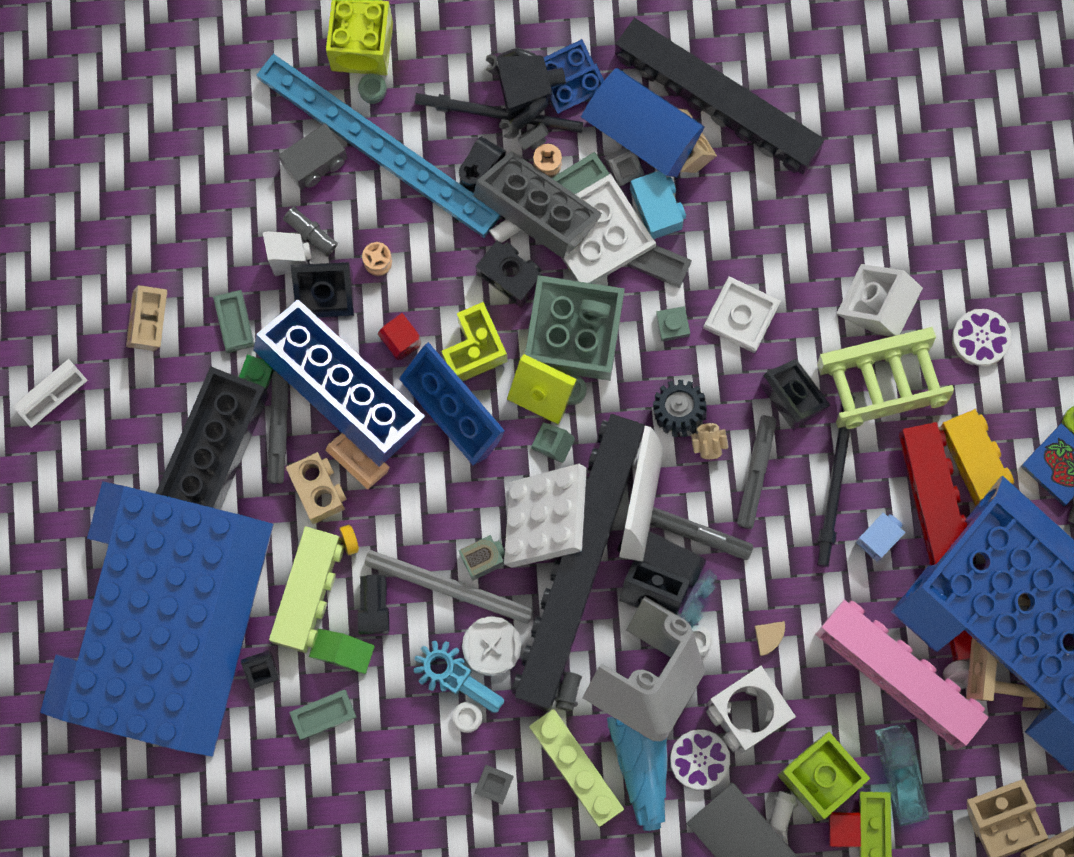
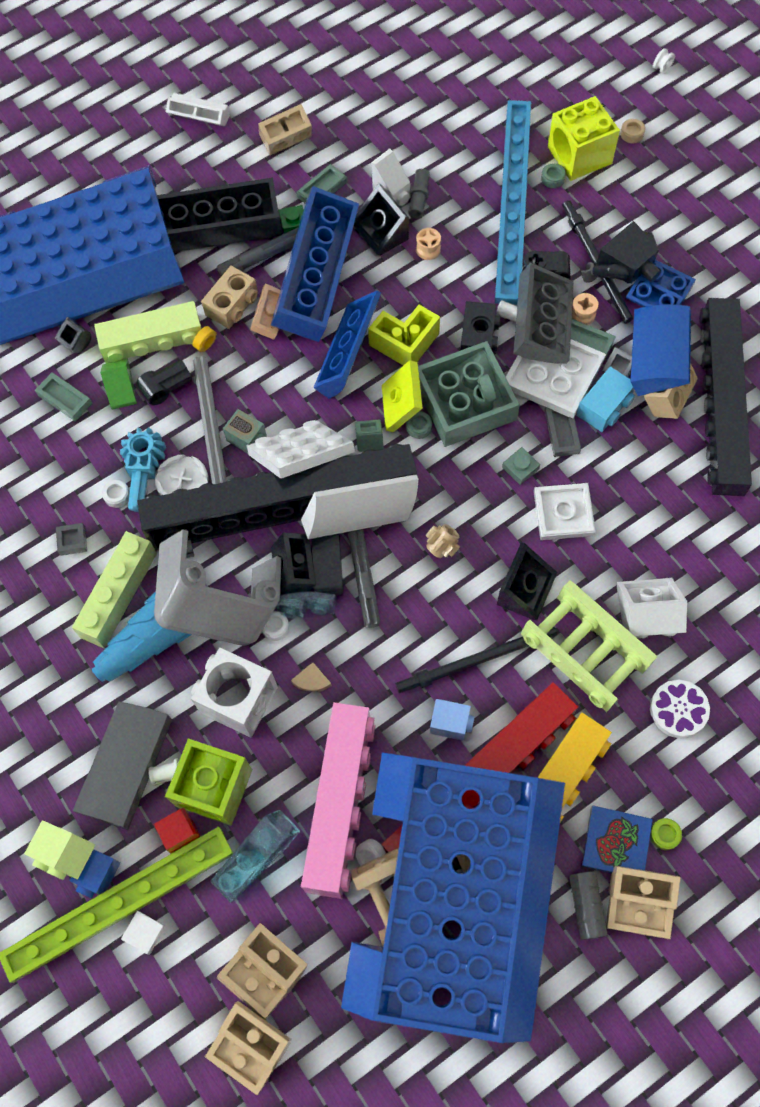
camera: 60 degrees right, 10 degrees down
dark grey brick [278,123,347,190] -> none
red piece [378,313,421,360] -> none
dark grey plate [518,122,548,150] -> none
black wheel [653,380,707,437] -> none
tile [670,730,730,790] -> none
dark grey axle [737,415,776,529] -> none

